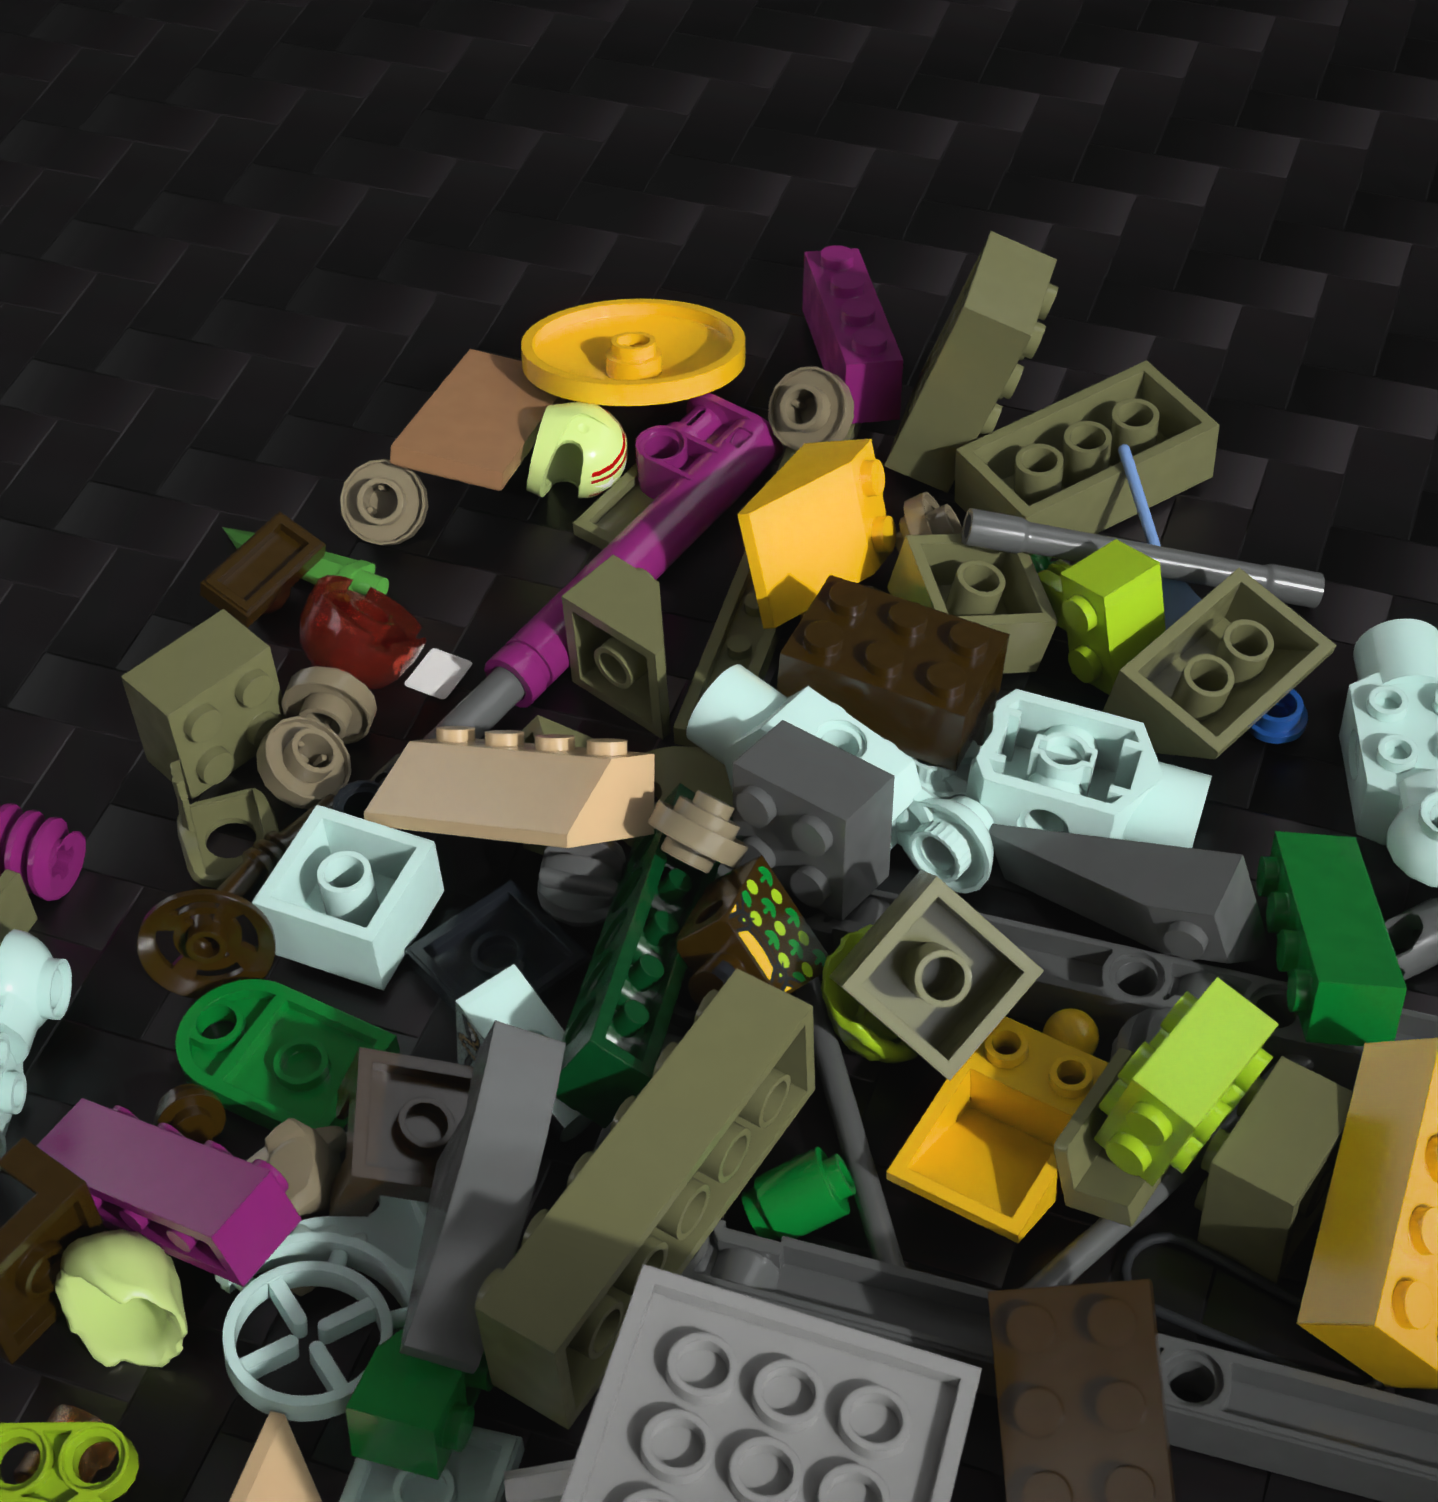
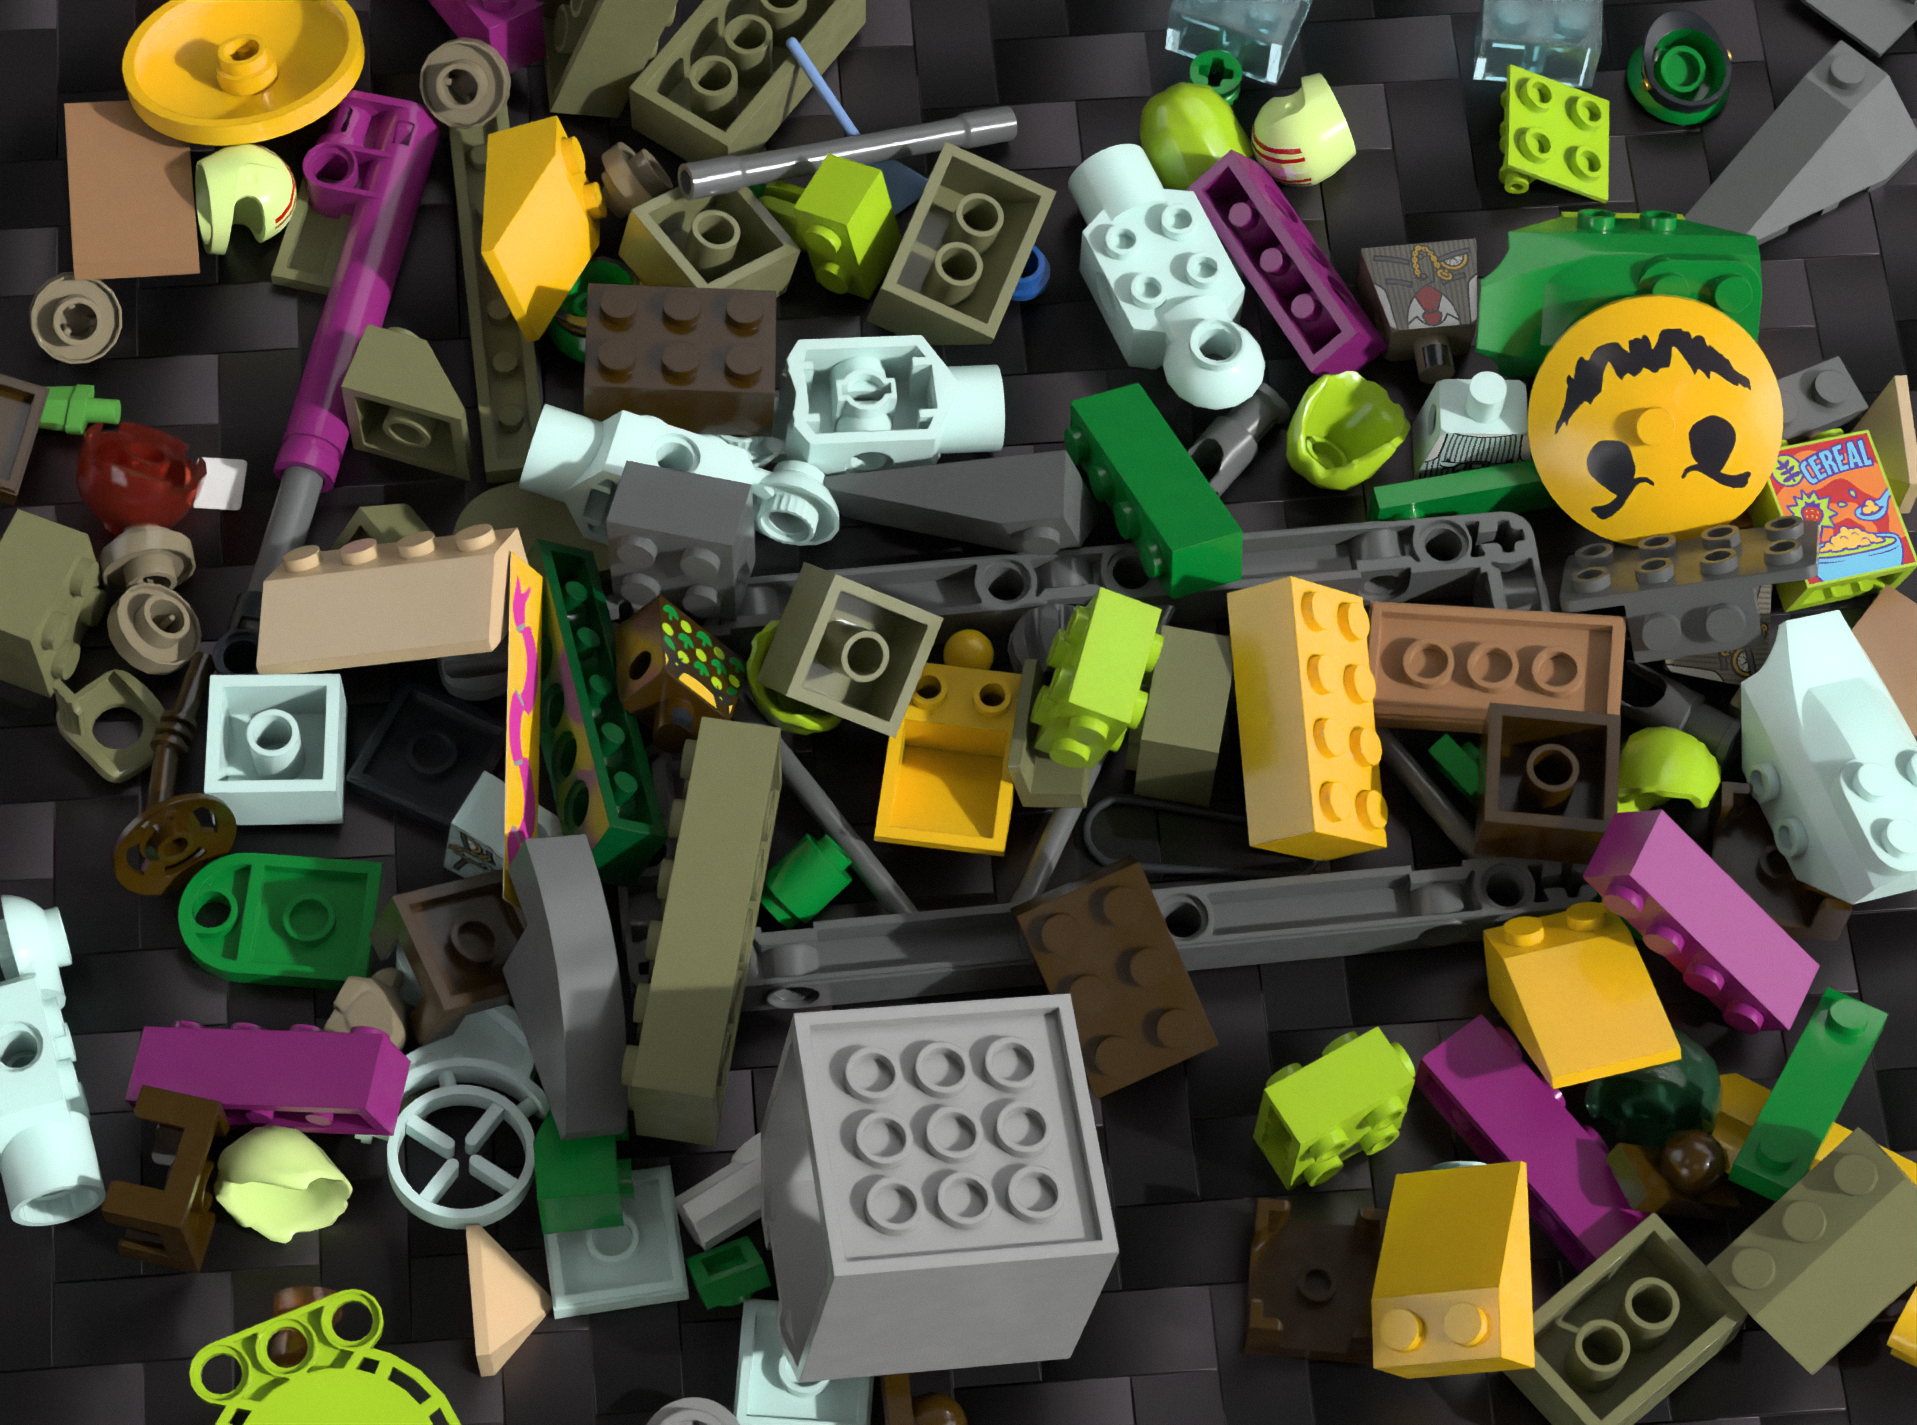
camera: 30 degrees left, 15 degrees up
dark brown plate [154,1084,226,1144] -> none
dark tan plate [647,790,749,873] -> none
none -> yellow sticker [503,551,543,912]

